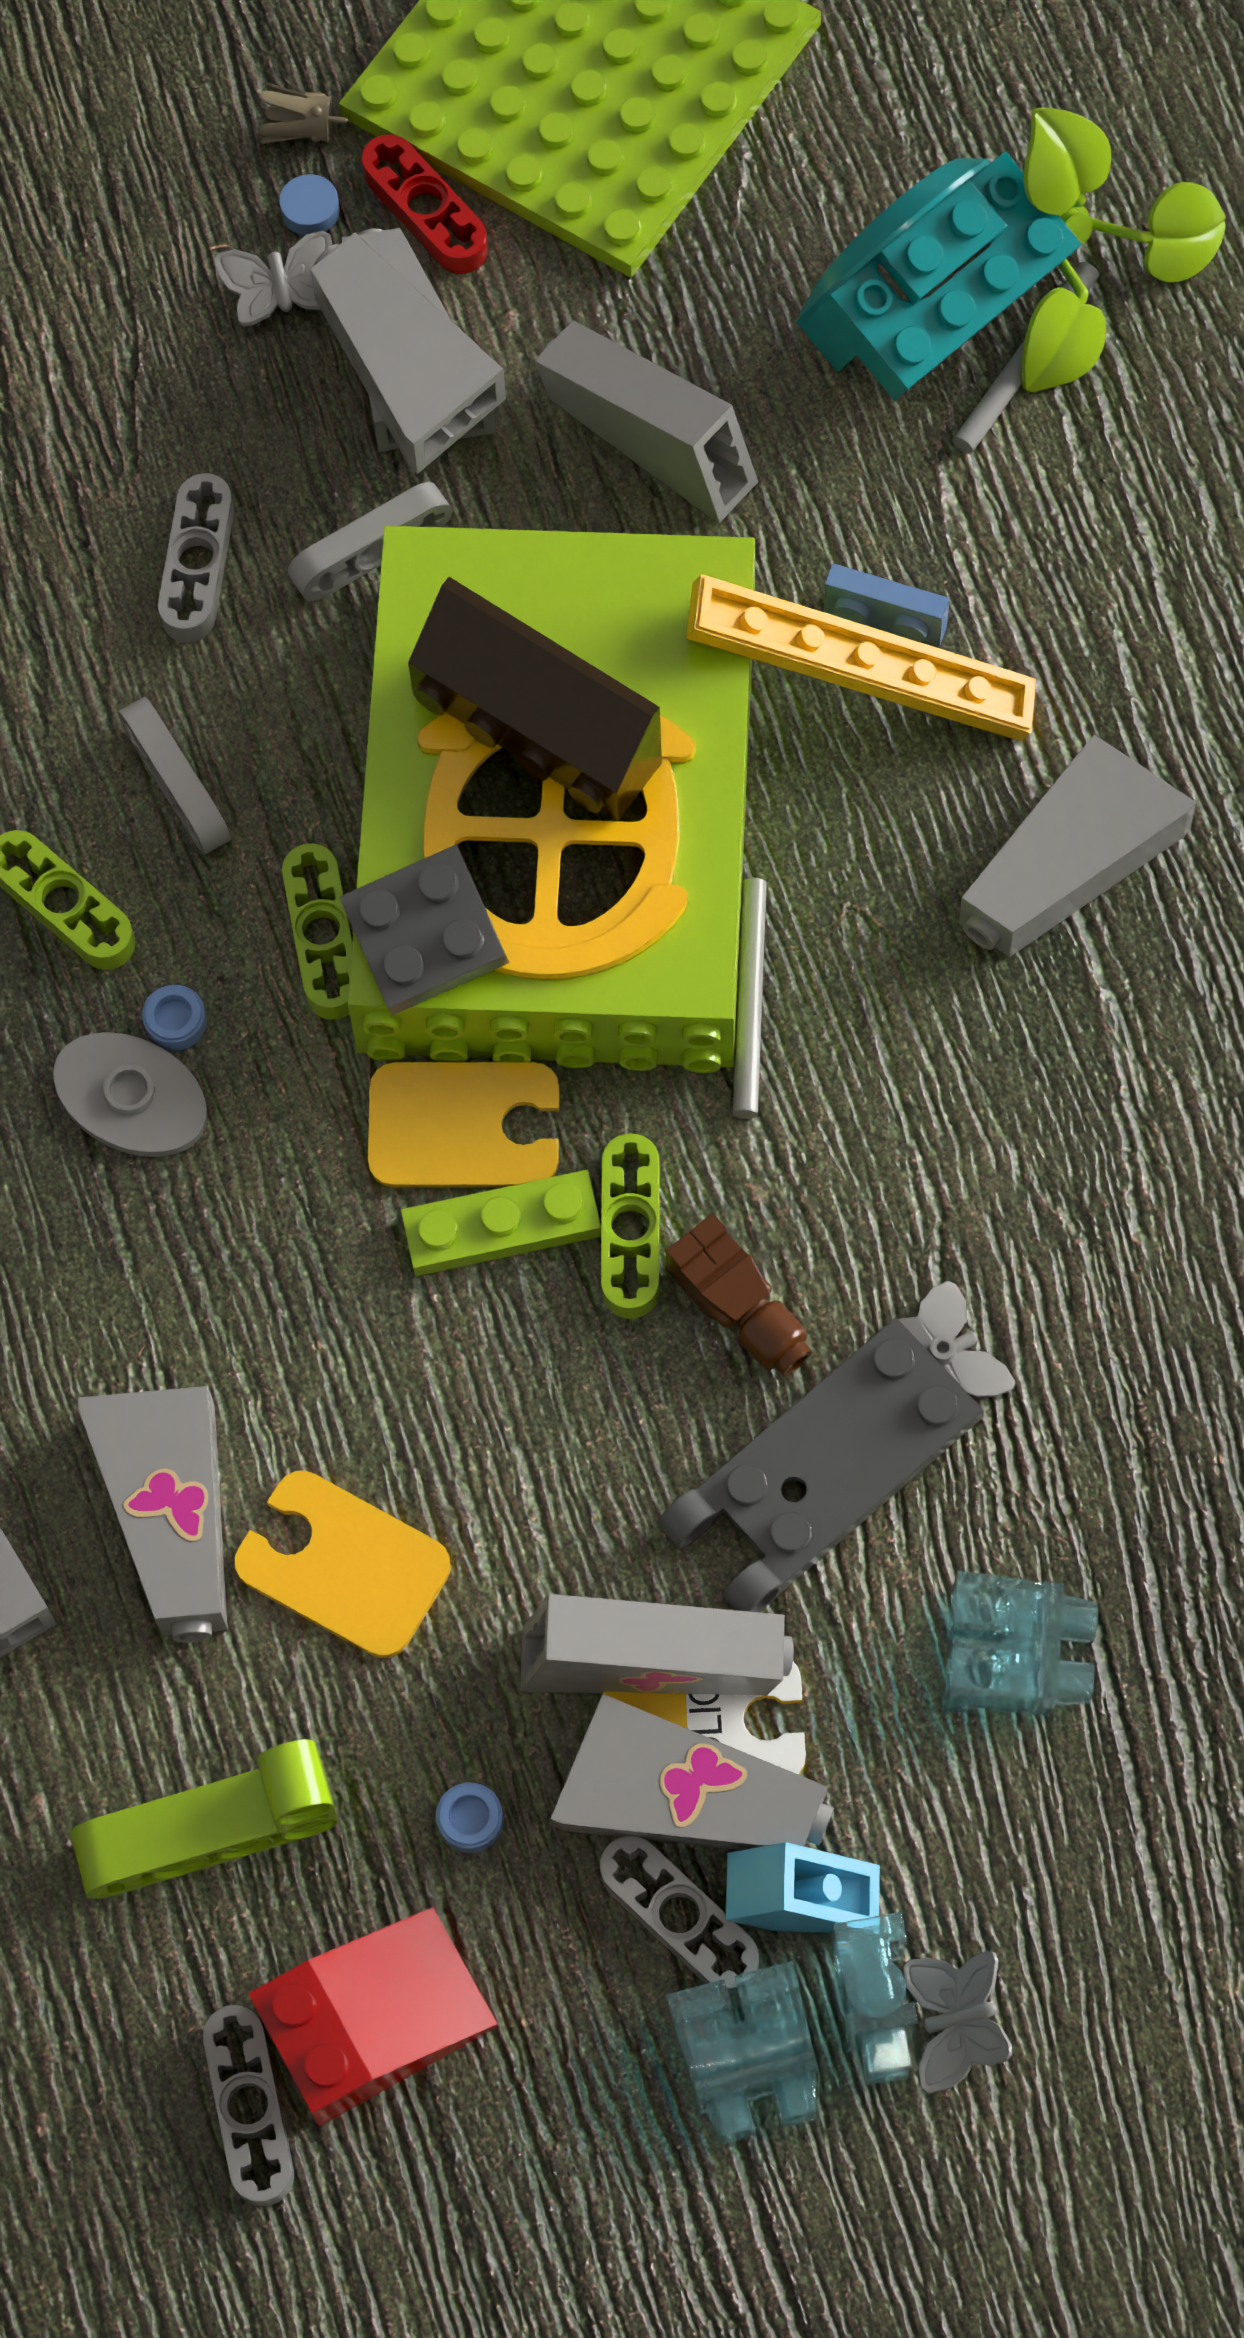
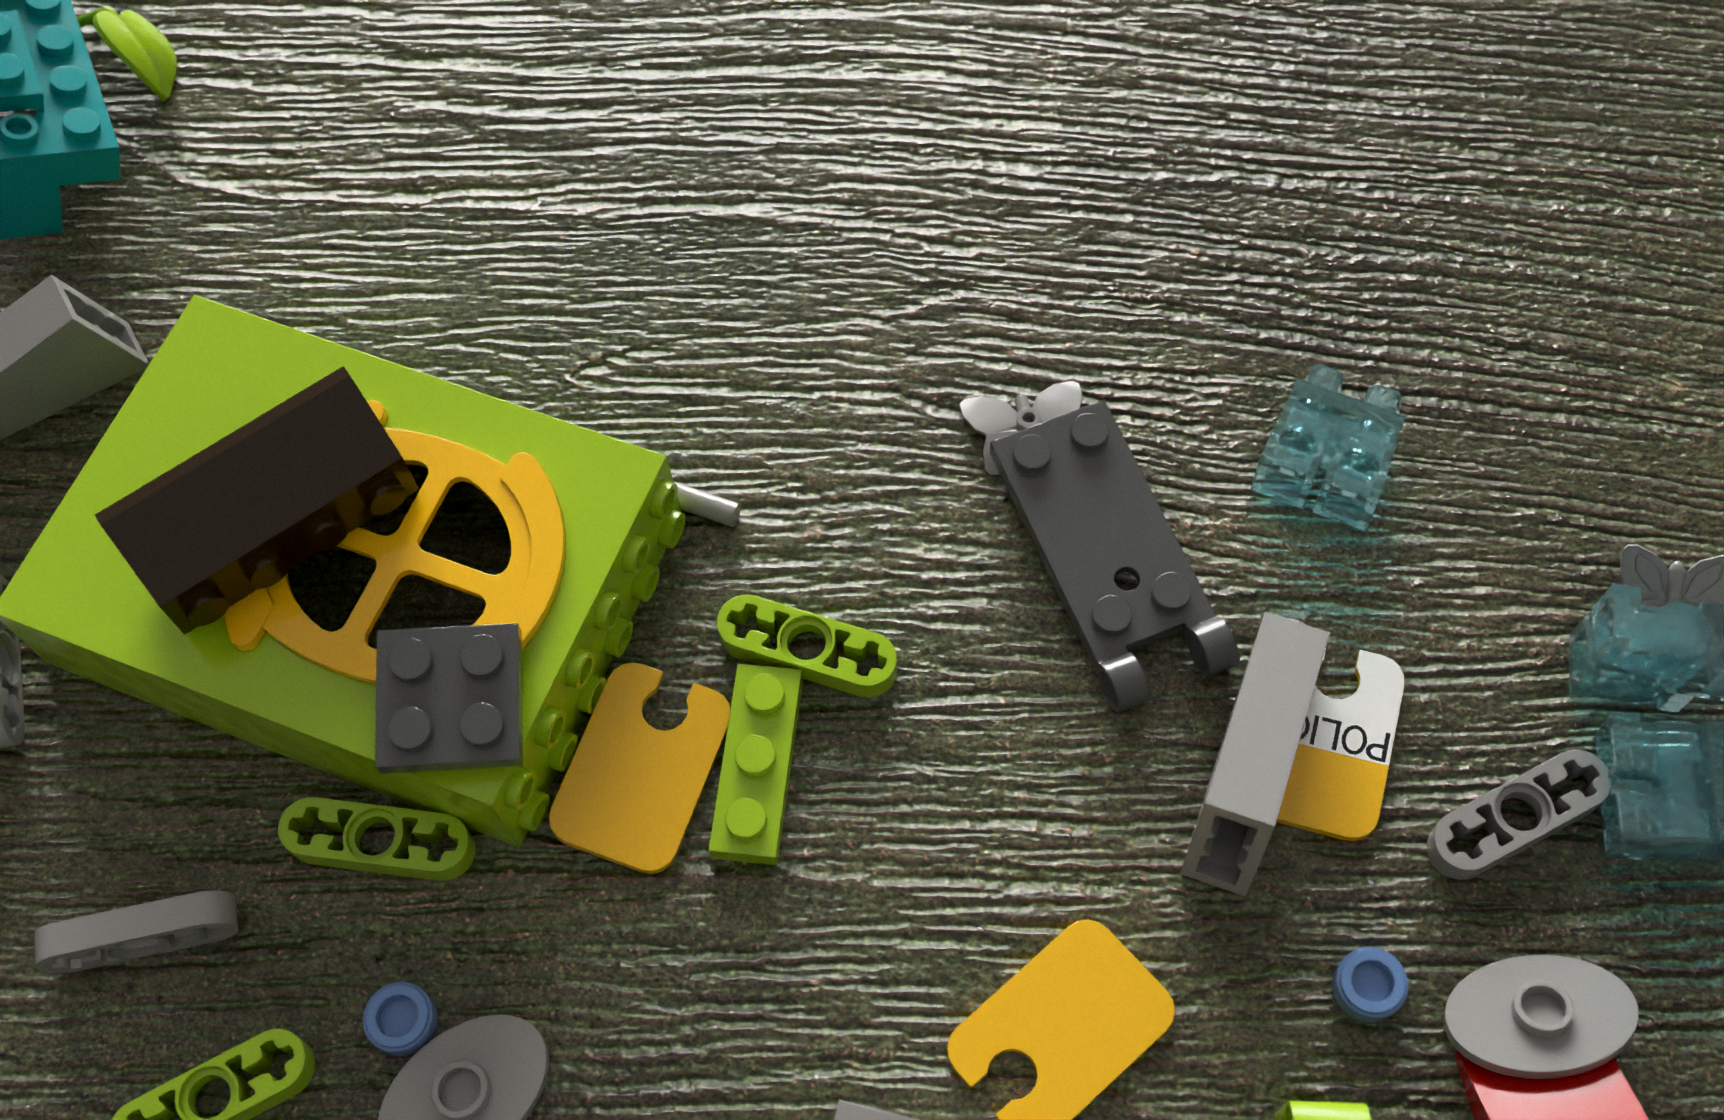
camera: 70 degrees left, 5 degrees down
light grey slope [550,1694,834,1850] -> none
reddish brown piece [665,1213,813,1377] -> none
yellow tile [686,574,1036,741] -> none
medium azure slope [726,1842,880,1934] -> none
medium blue plate [824,563,950,647] -> none
light grey bar [953,262,1099,454] -> none
light grey slope [959,735,1196,957] -> none
none -> light grey piece [1443,955,1639,1079]

